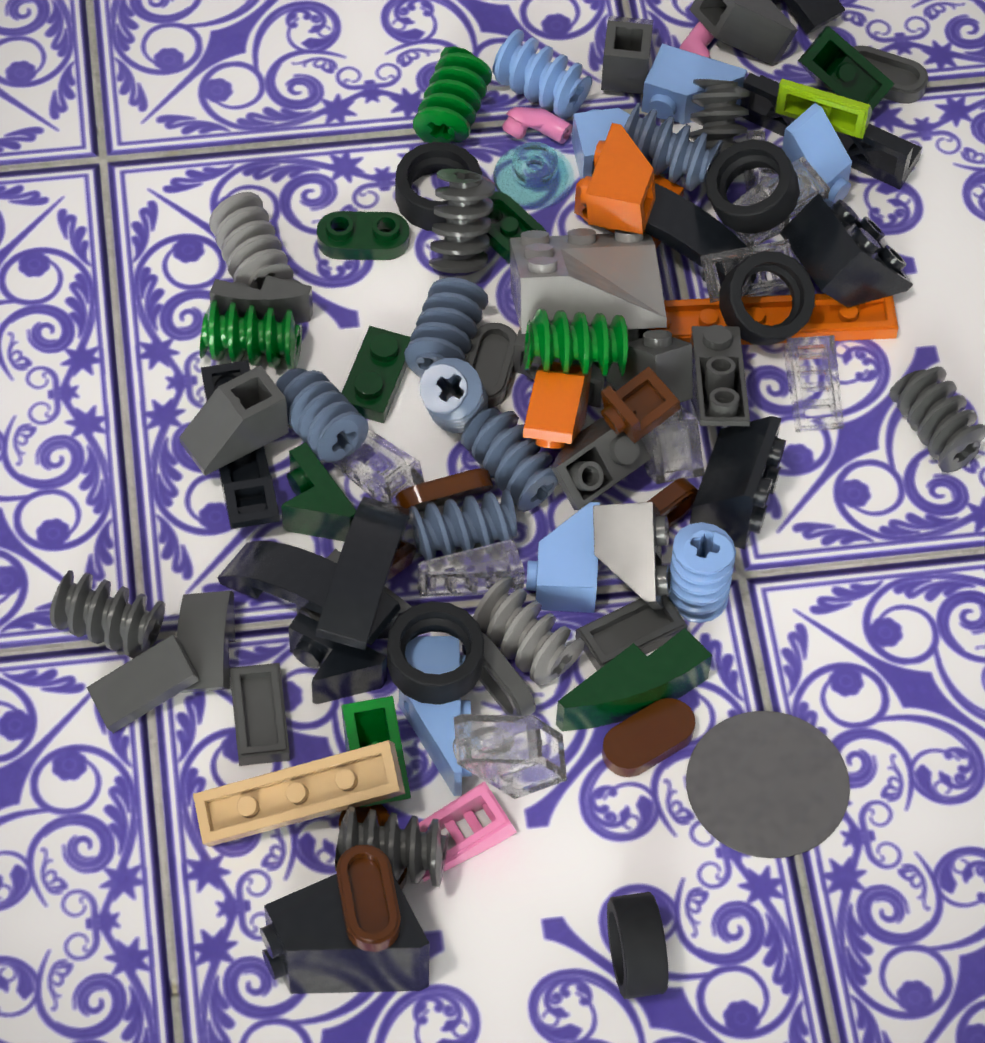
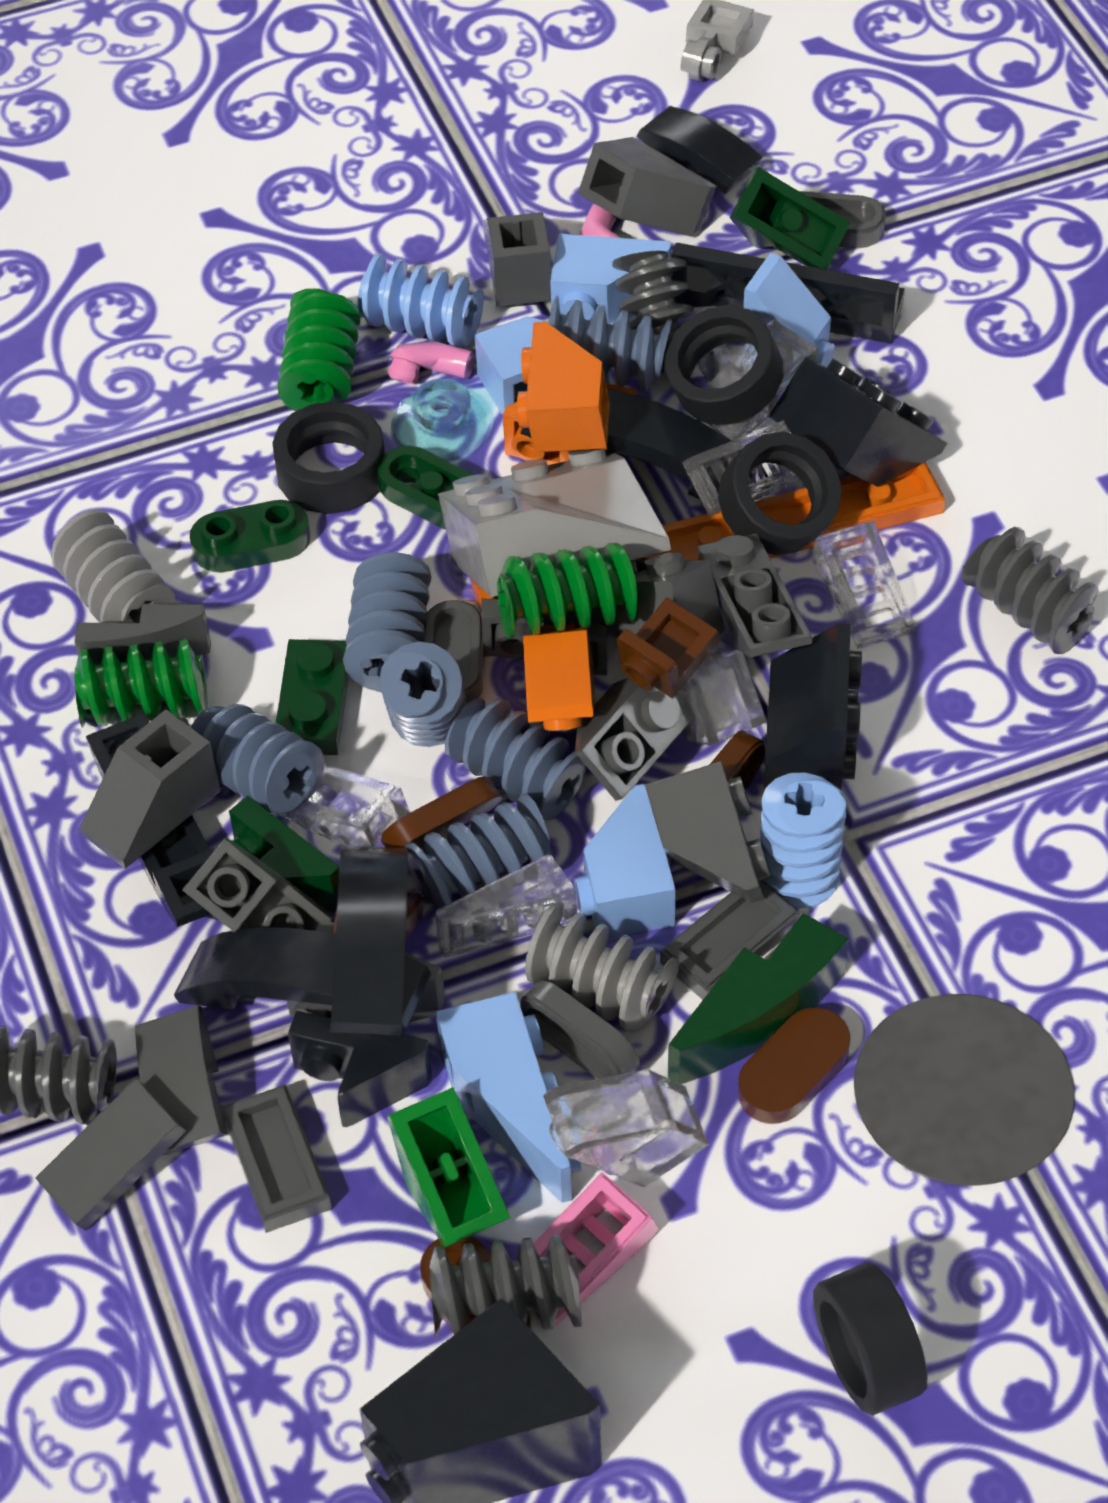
camera: 10 degrees left, 5 degrees down
tan plate [193,740,405,847] -> none
reddish brown tile [336,845,401,952] -> none
black tyre [387,601,485,704] -> none
dark grey piece [429,169,495,273] -> none
lime slope [775,78,872,139] -> none
none -> dark grey slope [183,837,334,933]

